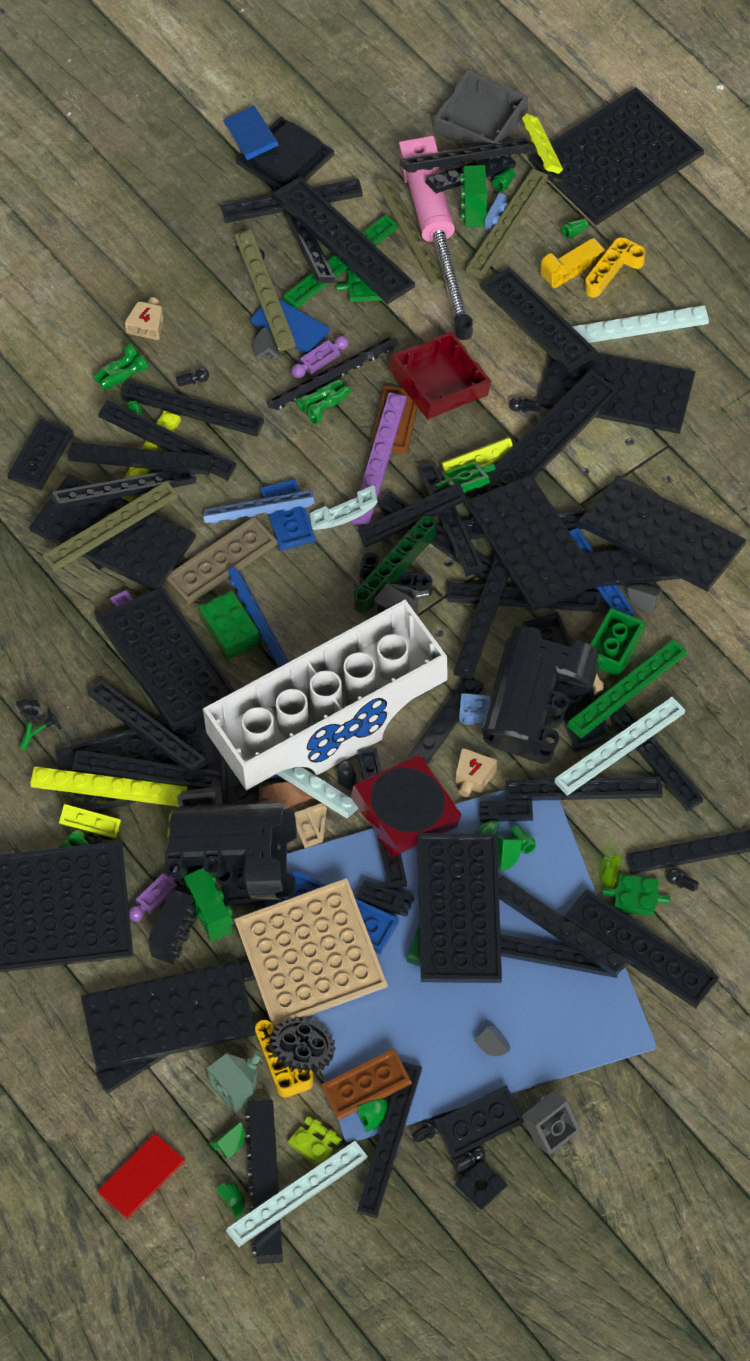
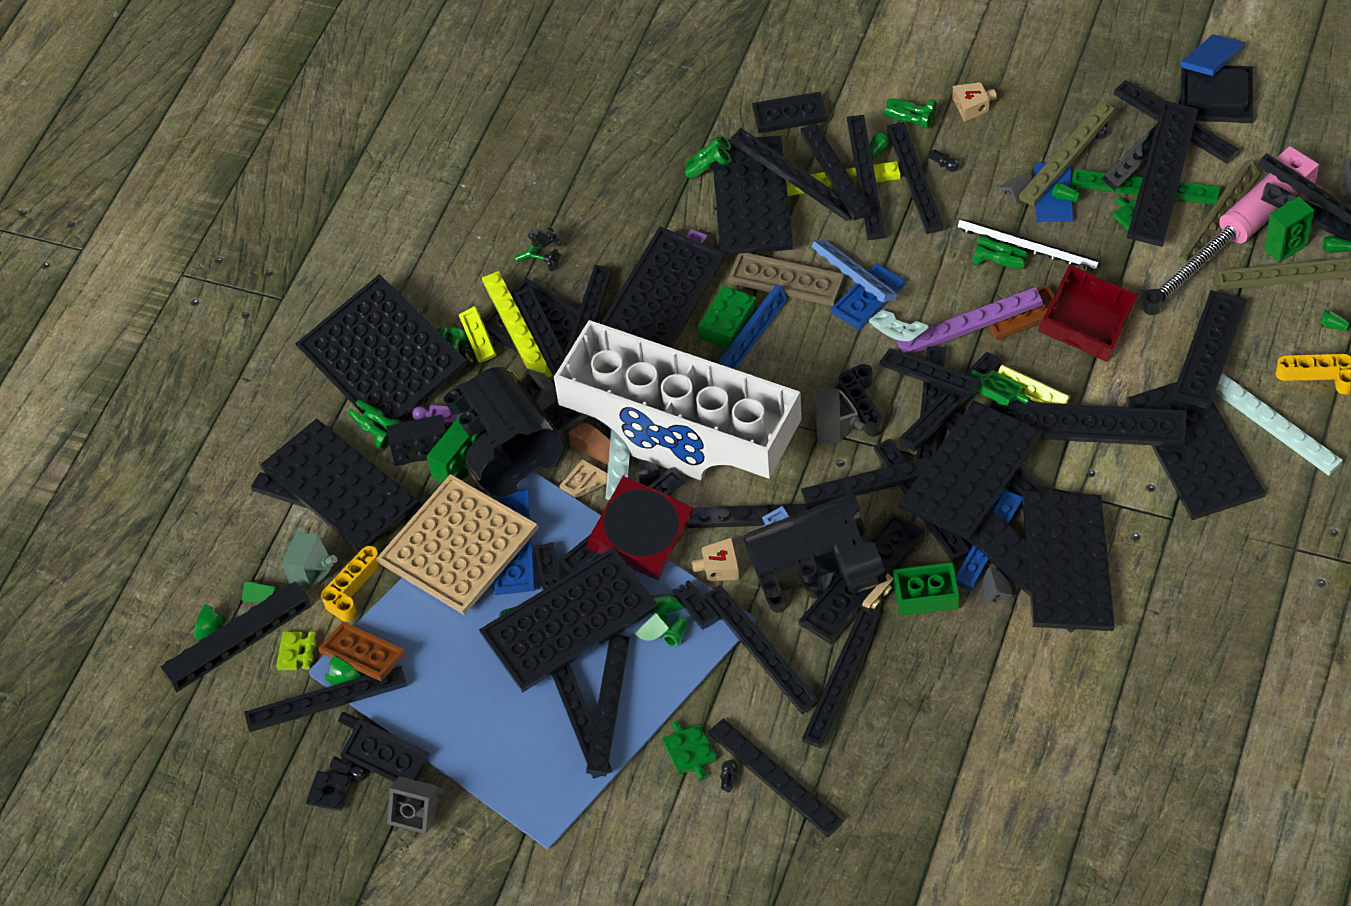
camera: 60 degrees right, 5 degrees down
olive plate [42,481,178,572] -> none
red tile [97,1134,185,1220] -> none
light aqua plate [226,1141,368,1247] -> none
black gear [269,1017,336,1075] -> none
medium lavender plate [291,336,349,378] -> none
dark green beam [354,516,436,613] -> none
dark grey brick [474,1026,510,1056] -> none
medium blue plate [485,193,507,232] -> none
black axle [509,397,541,413] -> none
yellow beam [541,238,607,288] -> none
light aqua plate [555,697,685,795] -> none
black plate [564,889,719,1009] -> none
green plate [567,639,687,738] -> none
clear neon green brick [599,854,622,889] -> none
none -> green piece [347,399,403,451]
none -> green piece [685,135,731,179]
none -> green cone [1051,182,1080,202]

